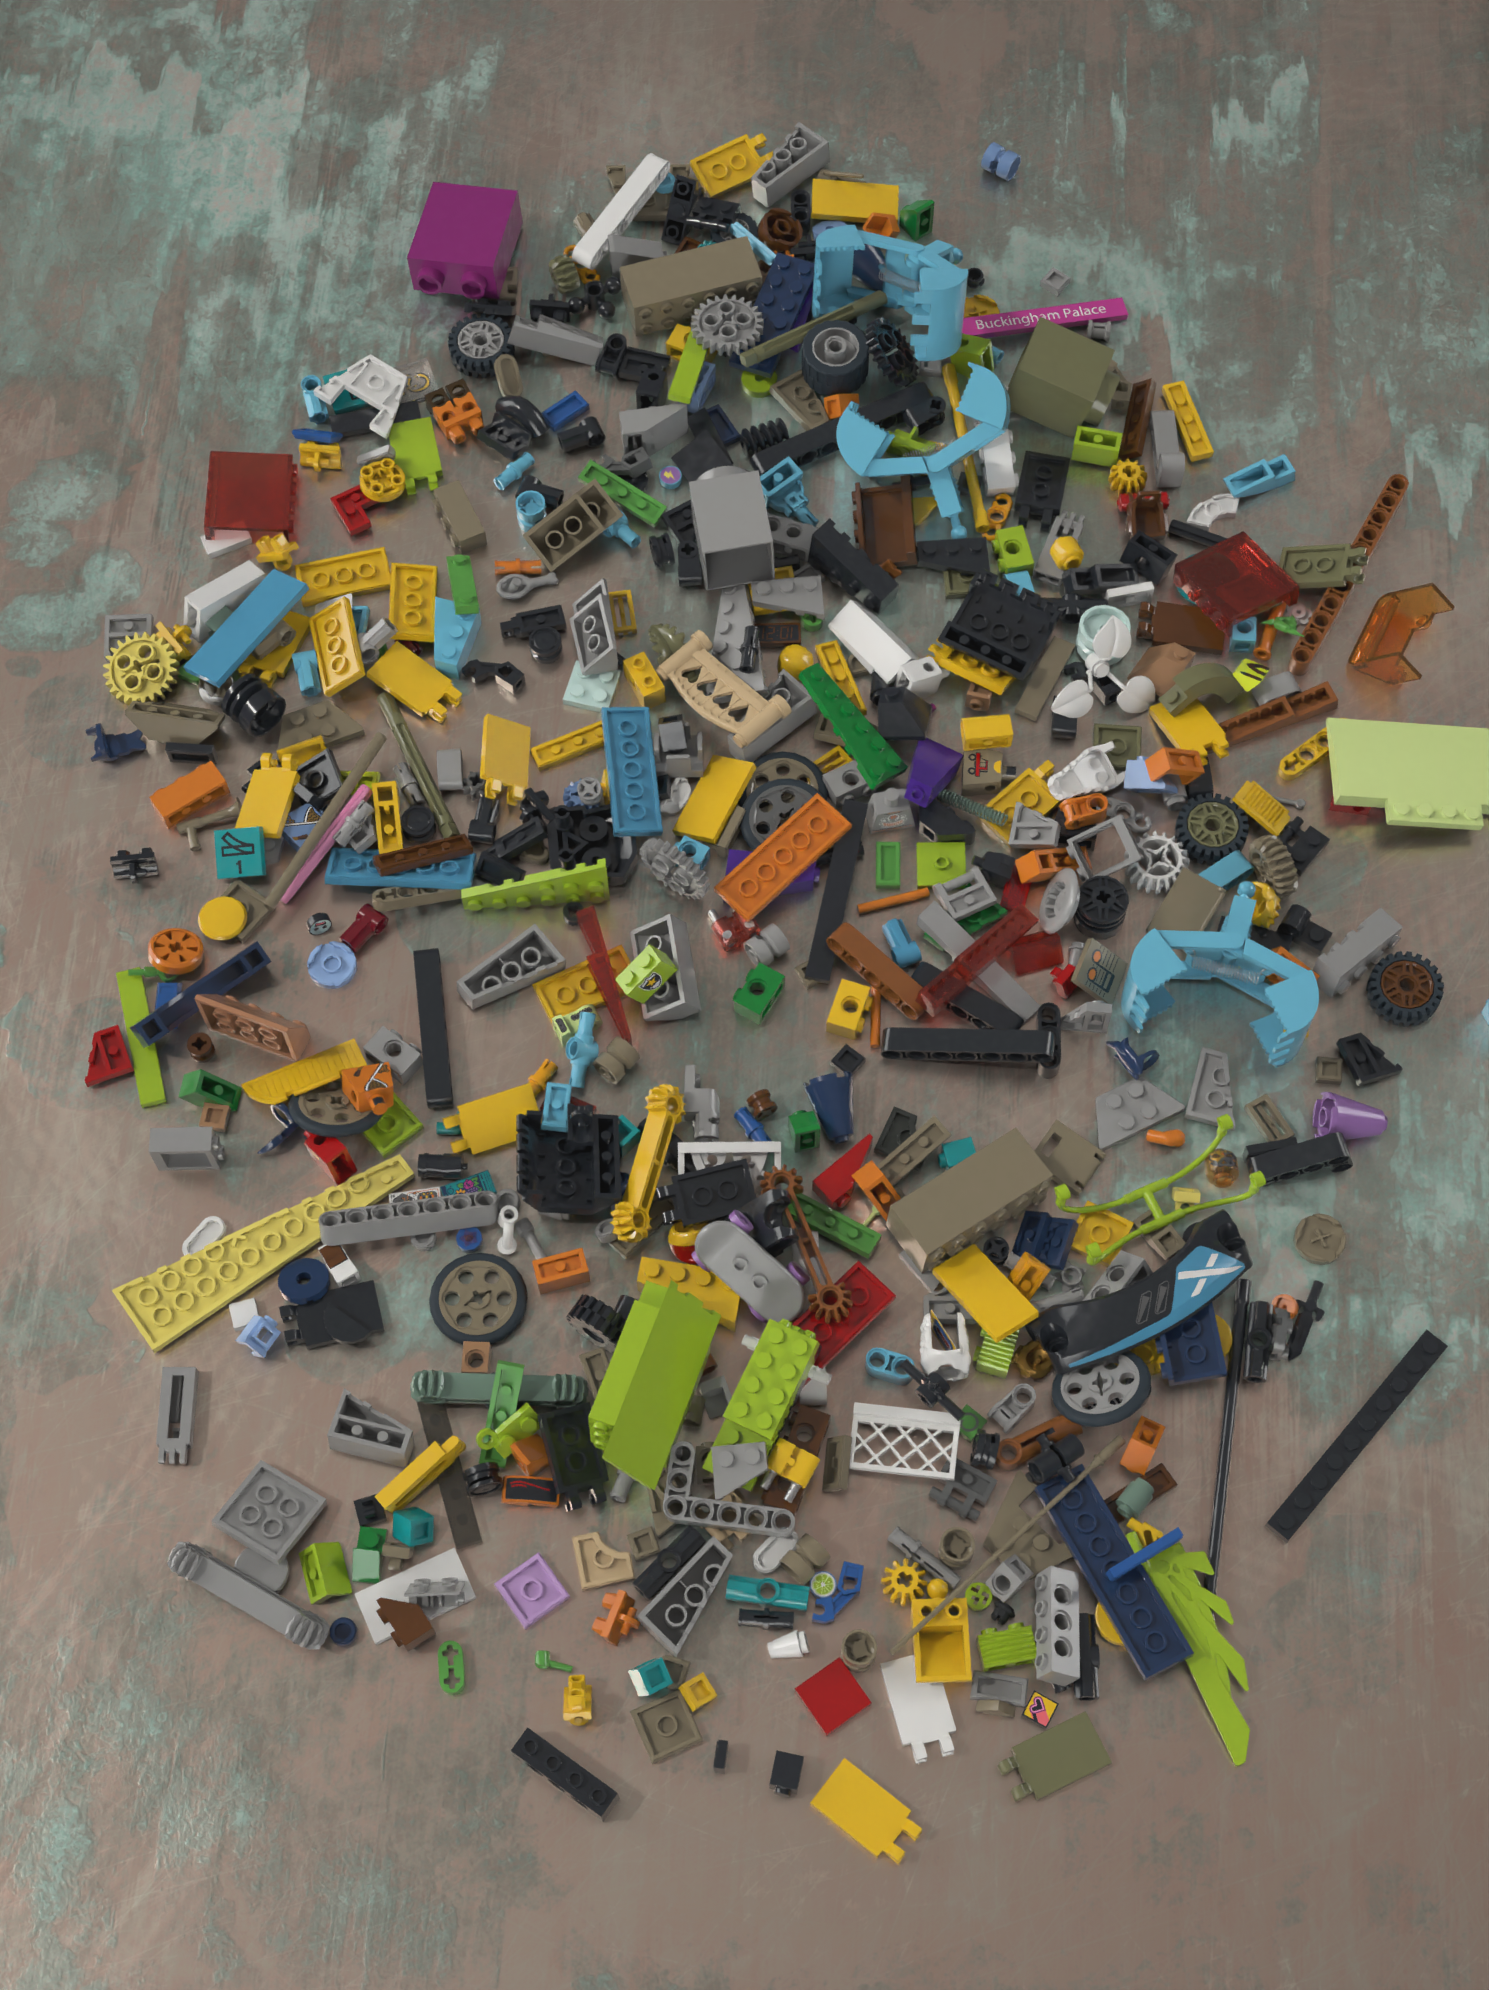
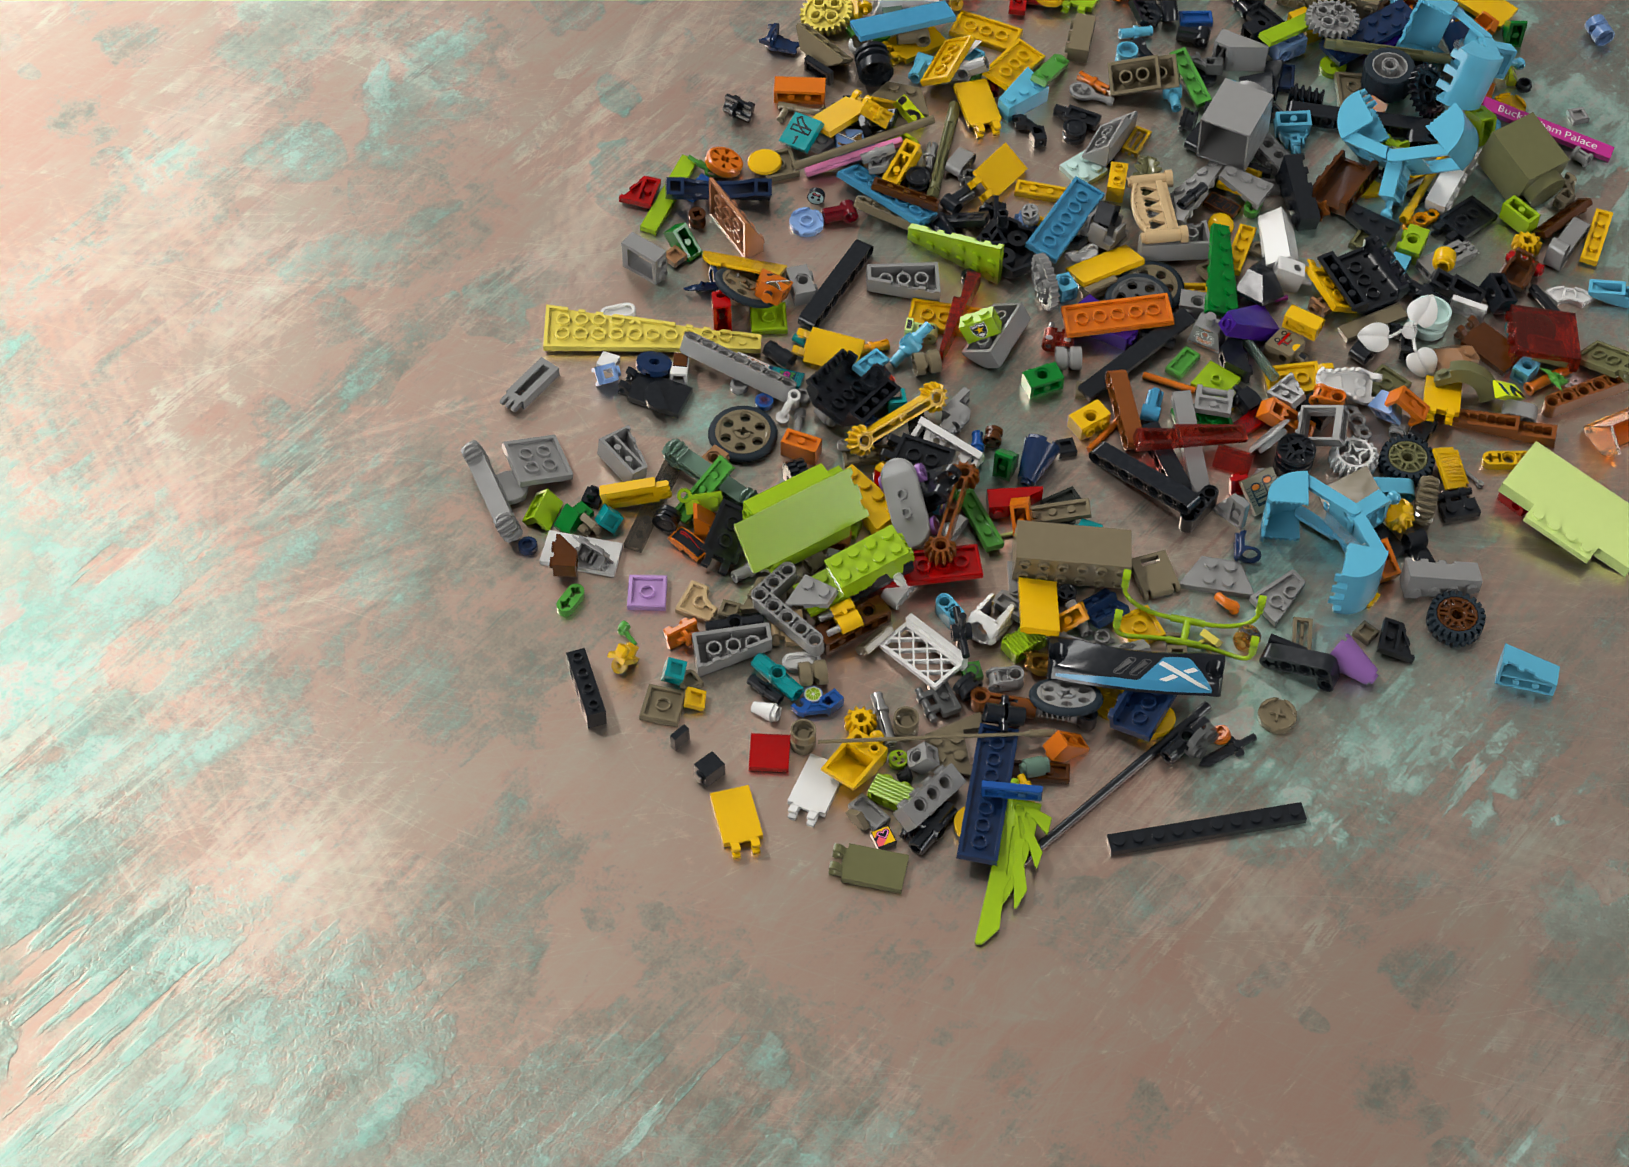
camera: 35 degrees right, 10 degrees down
none -> yellow hips [859,98,894,129]
none -> neon yellow slope [892,94,925,123]

